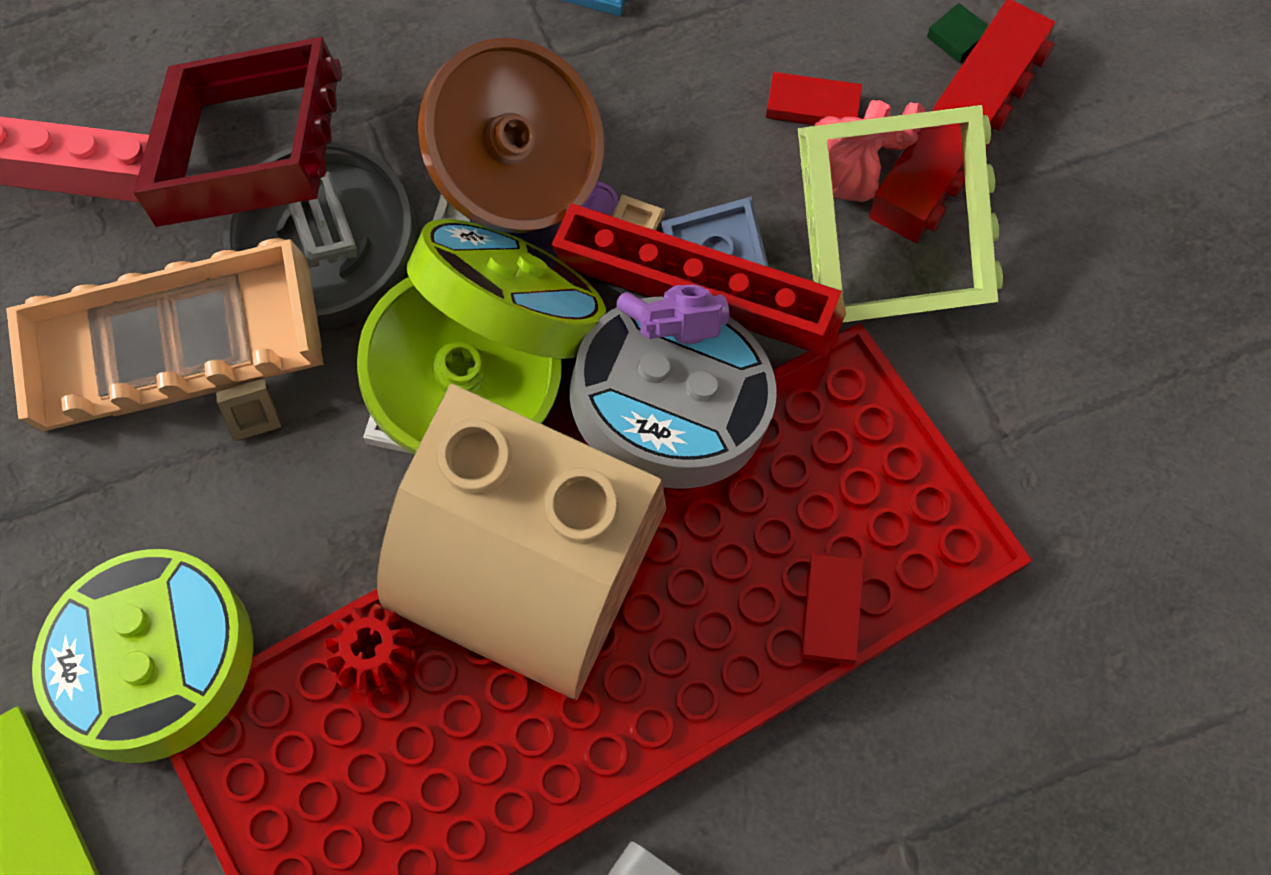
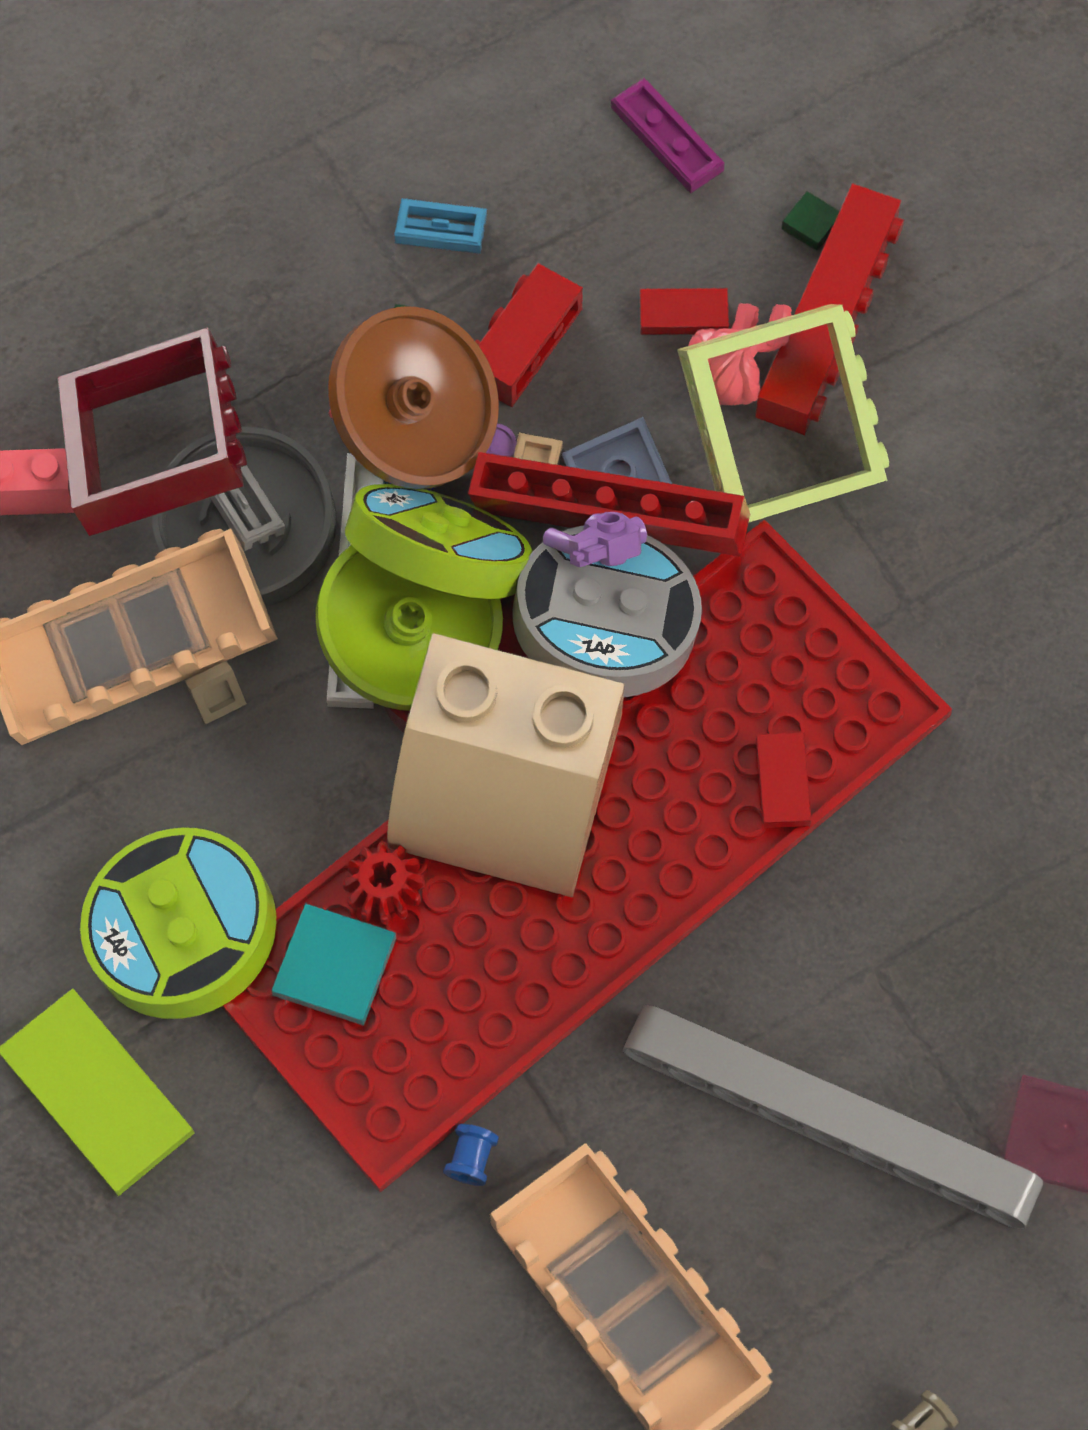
camera: 10 degrees left, 0 degrees up
none -> teal tile [271,903,396,1025]
none -> red brick [475,263,583,407]

